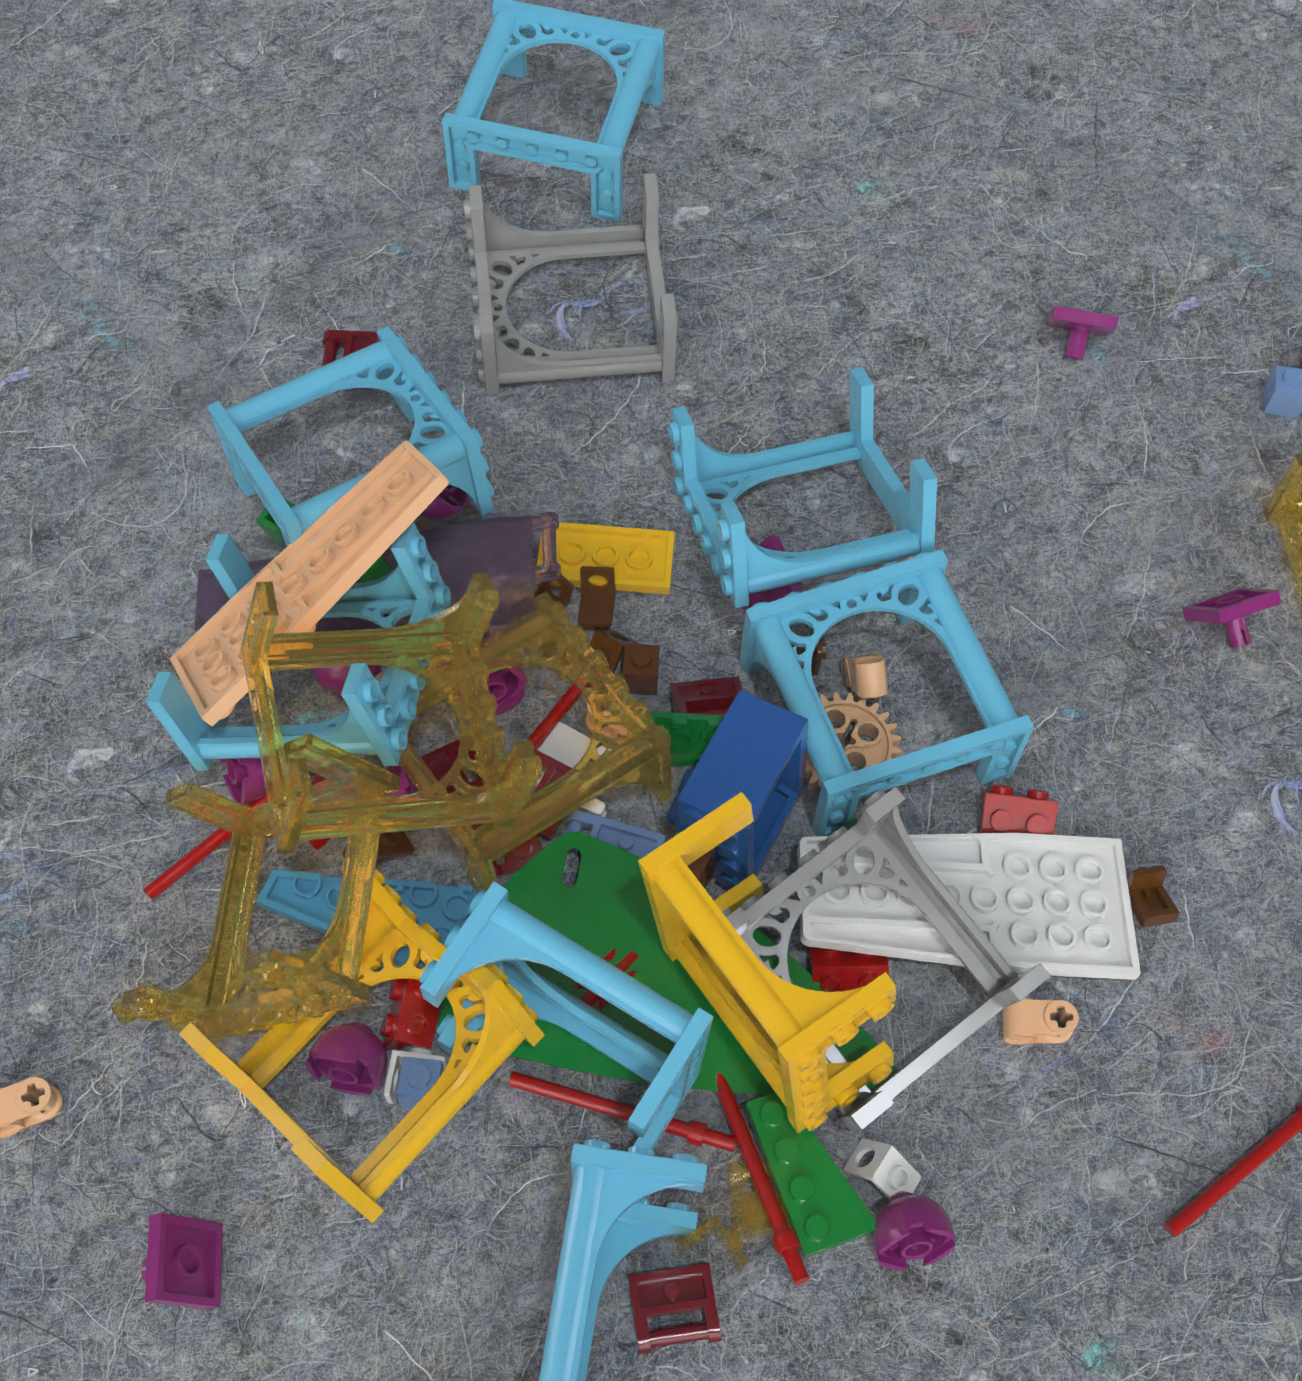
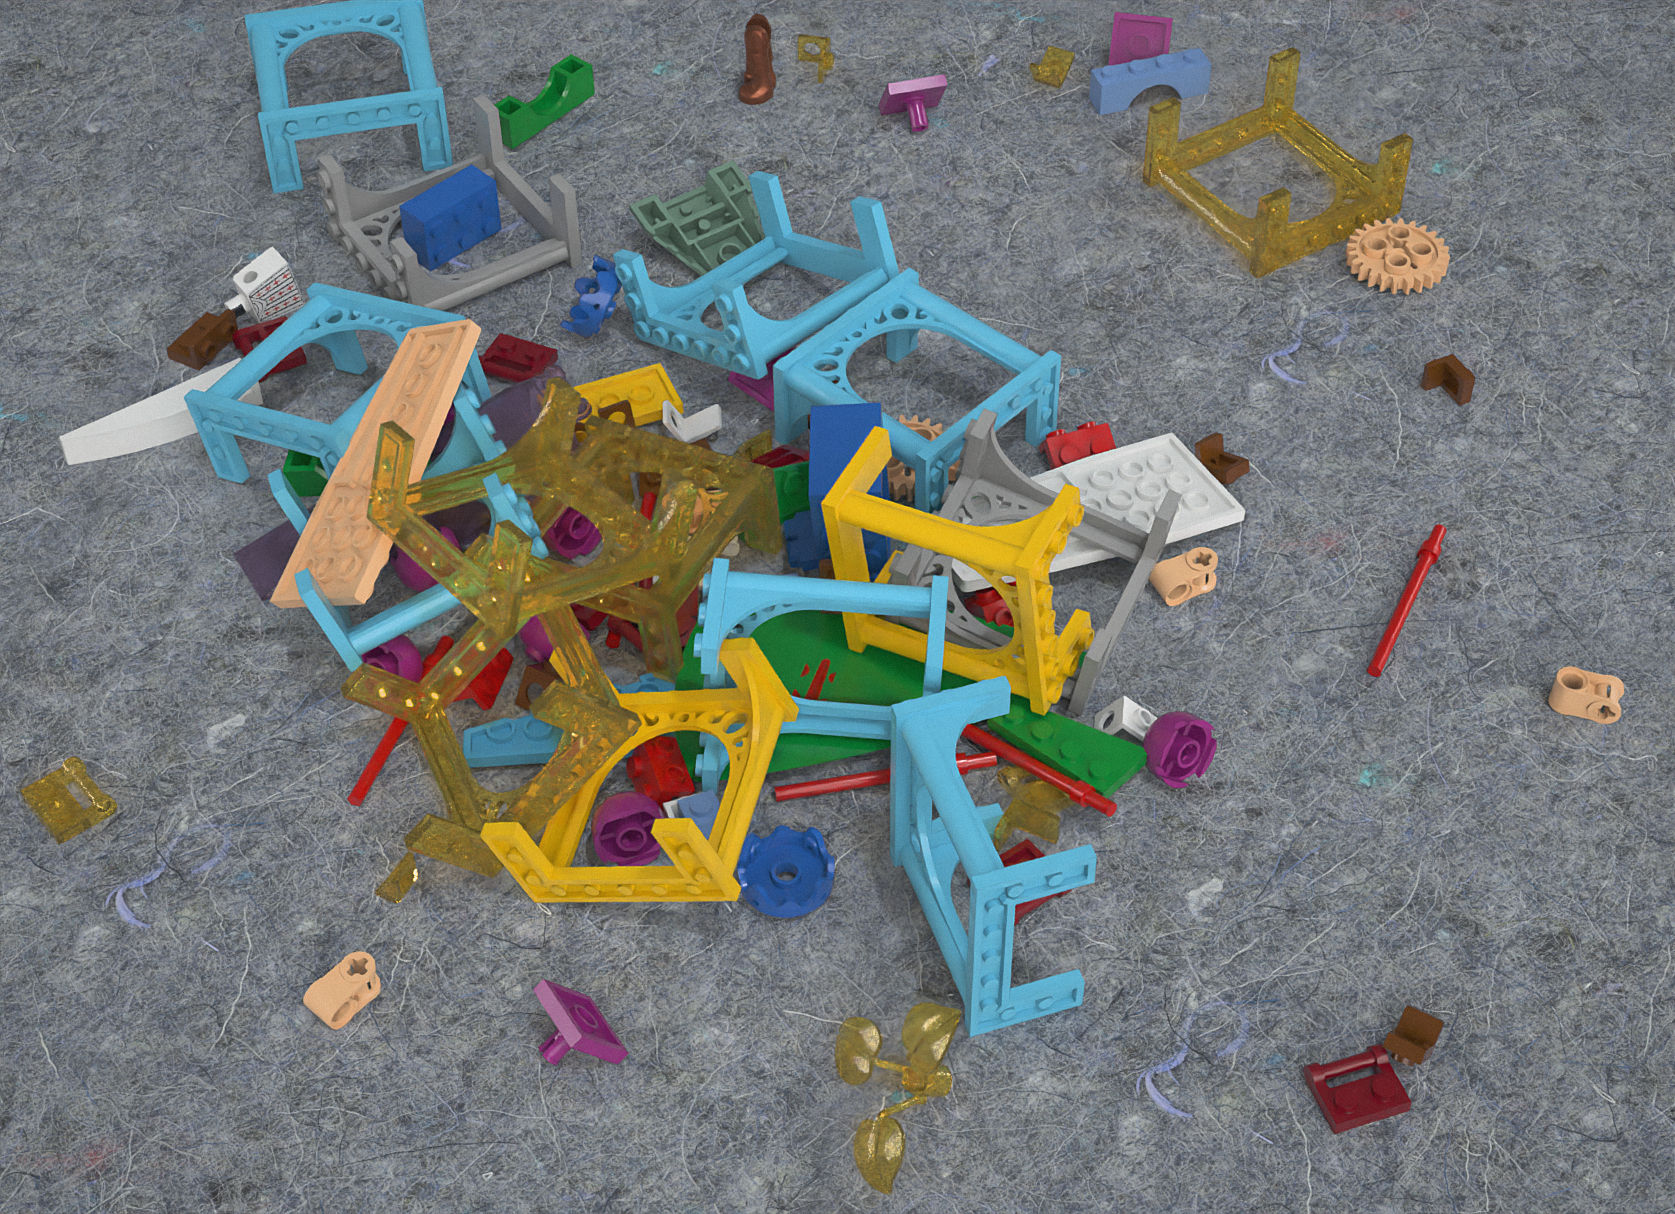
camera: 25 degrees left, 15 degrees down
light nougat piece [841,651,888,698] -> none
magenta tile [1183,588,1282,648] -> none
none -> white slope [59,358,263,465]
none -> reddish brown bracket [166,309,238,371]
none -> white torso [224,246,305,323]
none -> blue brick [399,164,502,272]
none -> dark red plate [478,333,558,391]
none -> green arch [494,54,595,149]
none -> blue plate [560,254,622,338]
none -> sand green wedge [629,160,773,276]
none -> white bracket [663,400,722,445]
none -> clear yellow slope [733,429,772,465]
none -> blue plate [737,825,835,918]
none -> copper piece [739,14,776,105]
none -> clear yellow bracket [798,34,834,83]
none -> clear yellow bracket [1029,46,1075,89]

